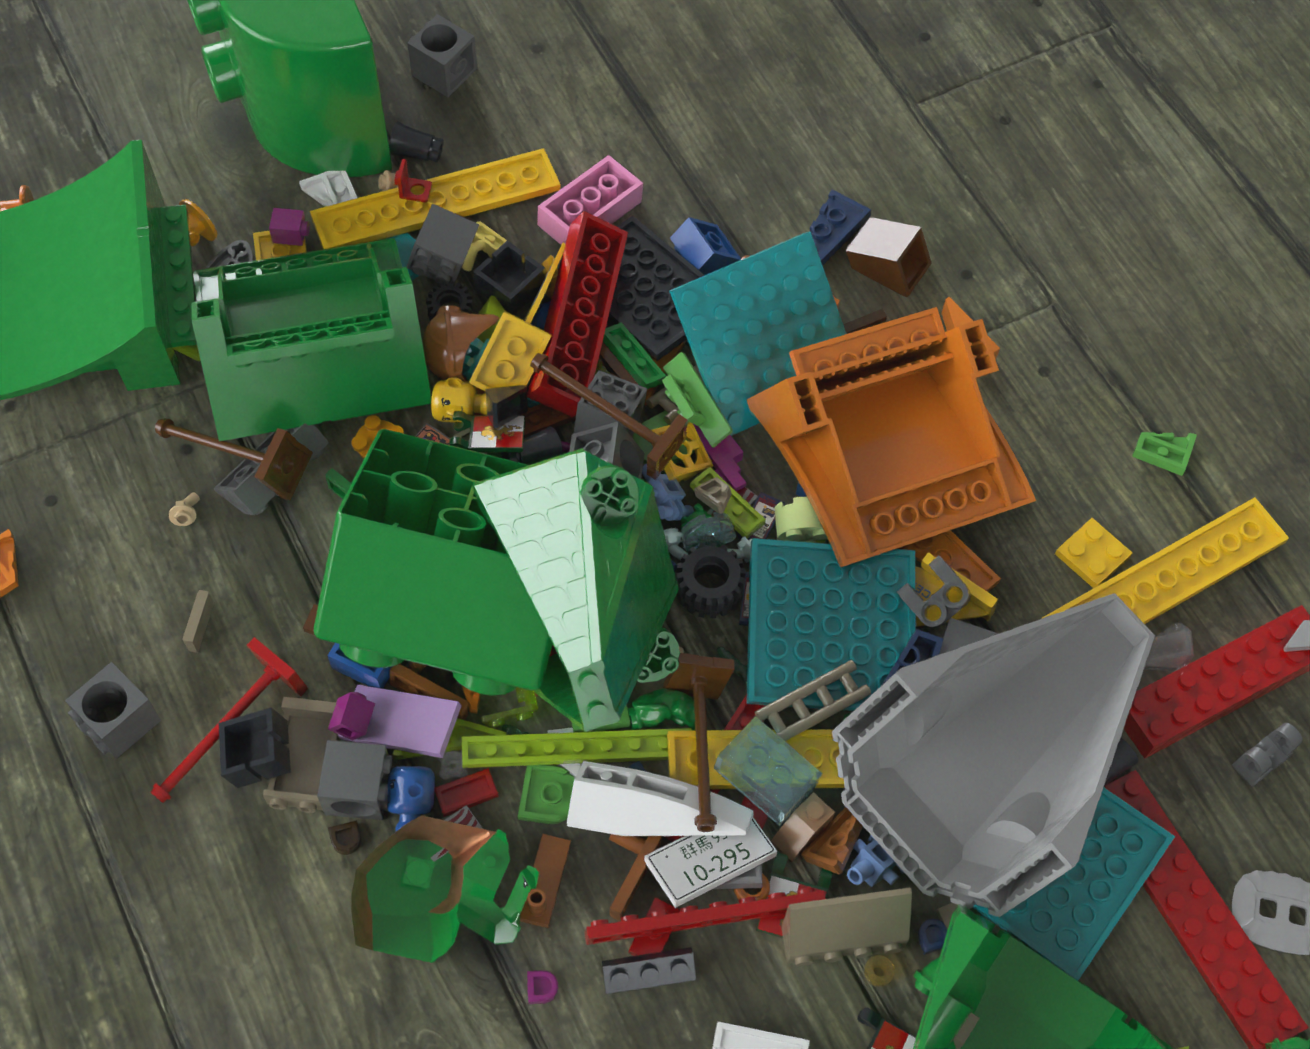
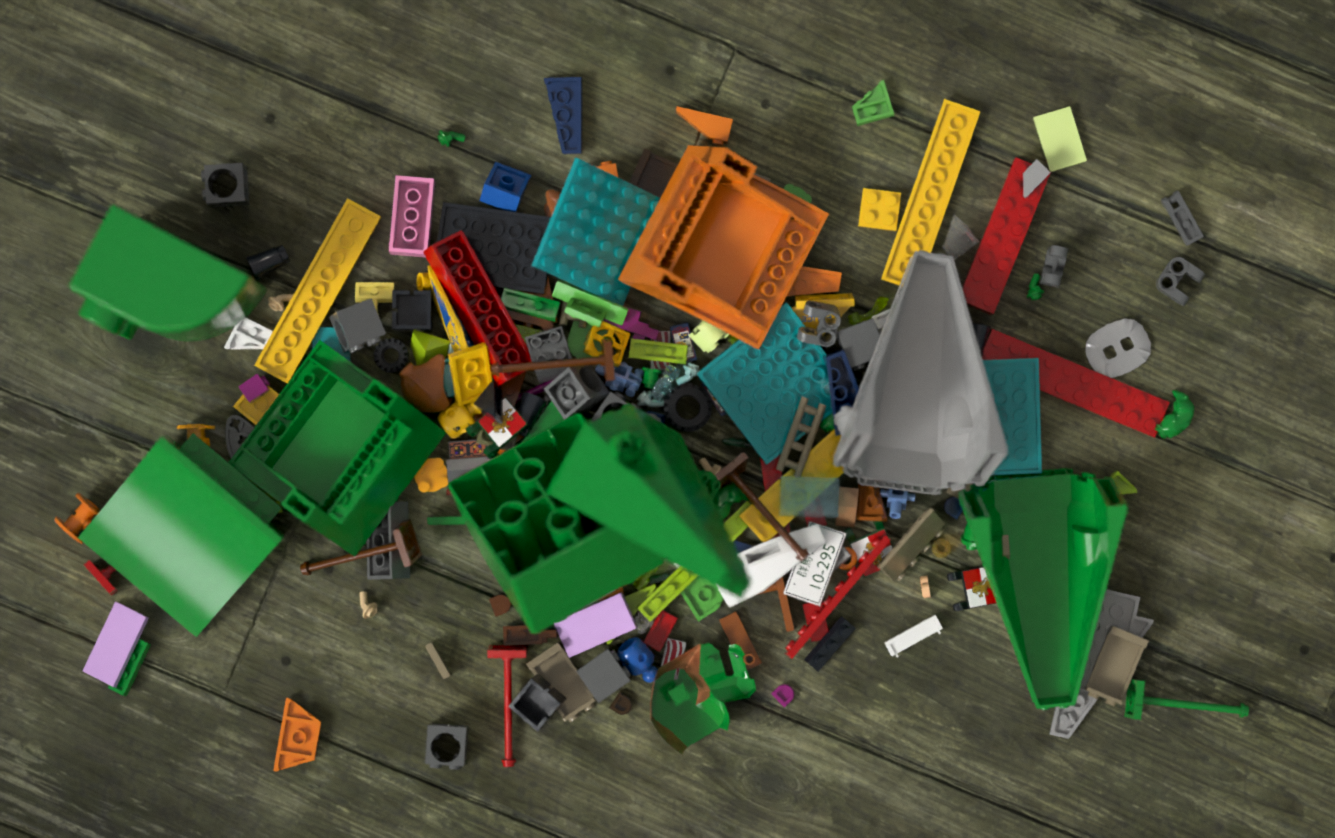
camera: 30 degrees left, 25 degrees up
magenta brick [328,692,376,740] -> none
red bracket [394,159,432,203] -> none
dark tan tile [694,477,732,514] -> none
reddish brown slope [846,217,932,297] -> none
none -> green plate [437,130,465,147]
none -> reddish brown hinge [503,625,557,646]
none -> light nougat tile [920,575,931,598]
none -> green plate [1026,274,1044,301]

